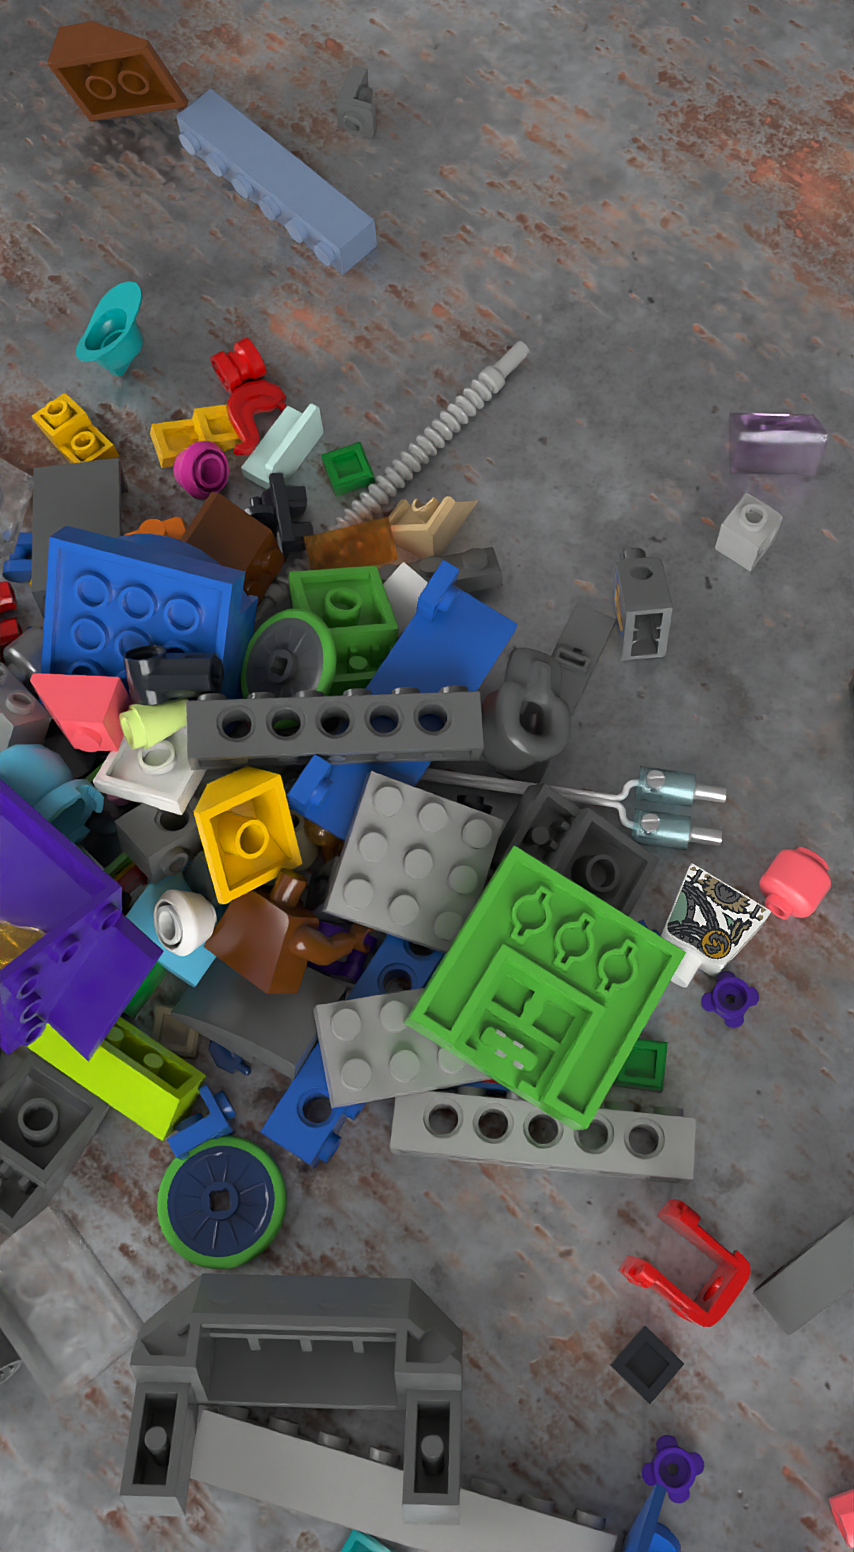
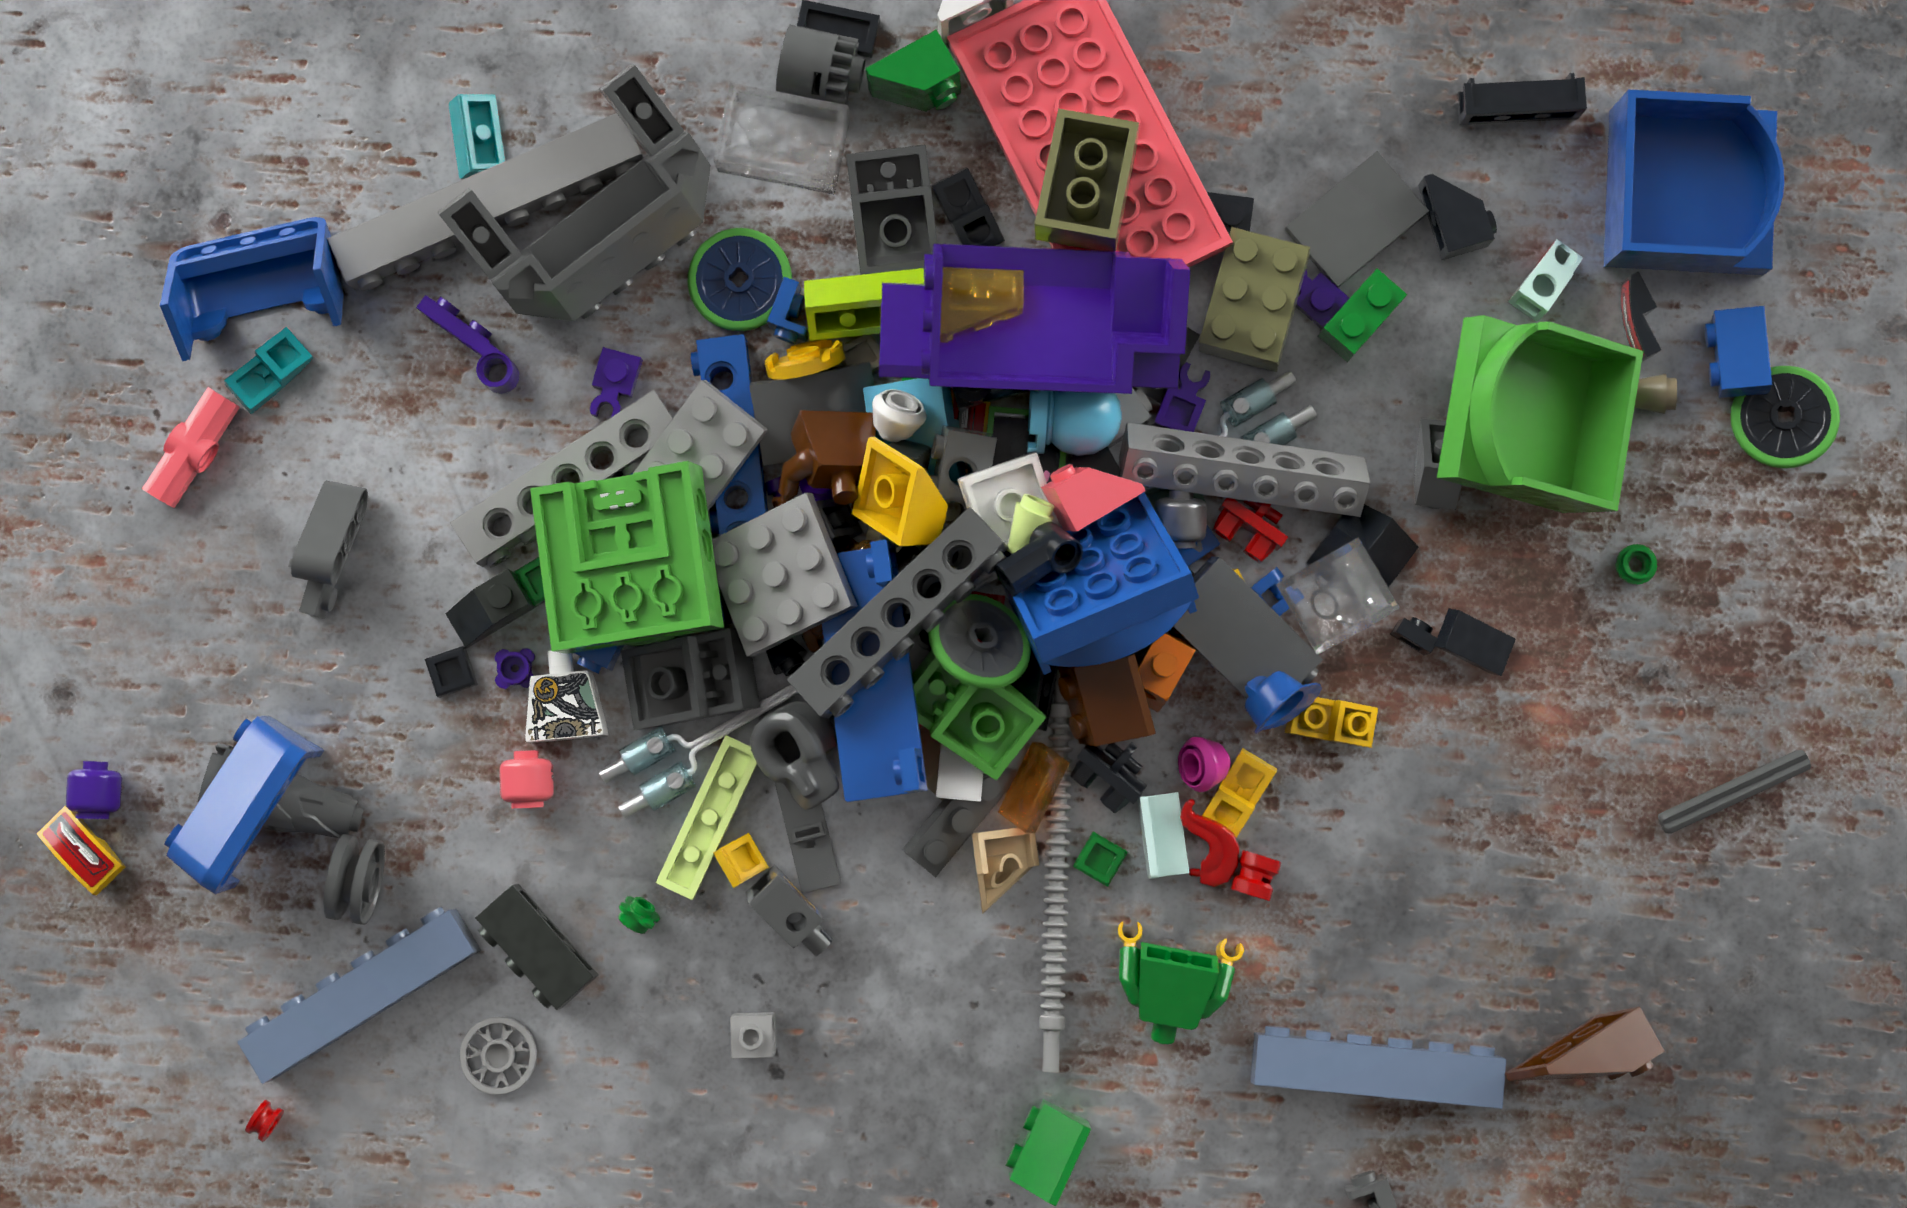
camera: 140 degrees right, 15 degrees up
teal piece [75,281,144,377] -> none
black plate [609,1325,684,1404] -> none
red piece [618,1199,751,1327] -> none
dark purple plate [641,1435,704,1503] -> none
clear purple slope [729,413,828,475] -> none
none -> teal slope [224,327,313,414]
none -> dark purple plate [416,295,519,394]
none -> black tile [425,646,478,698]
none -> pearl dark grey slope [445,569,536,648]
none -> dark purple plate [590,347,643,417]
none -> green plate [618,896,660,934]
none -> yellowish green plate [656,735,757,900]
none -> yellow tile [713,833,769,888]
none -> yellow tile [765,339,845,380]
none -> green slope [1005,1099,1091,1206]
none -> green torso [1118,922,1244,1045]
none -> blue piece [1244,671,1322,734]

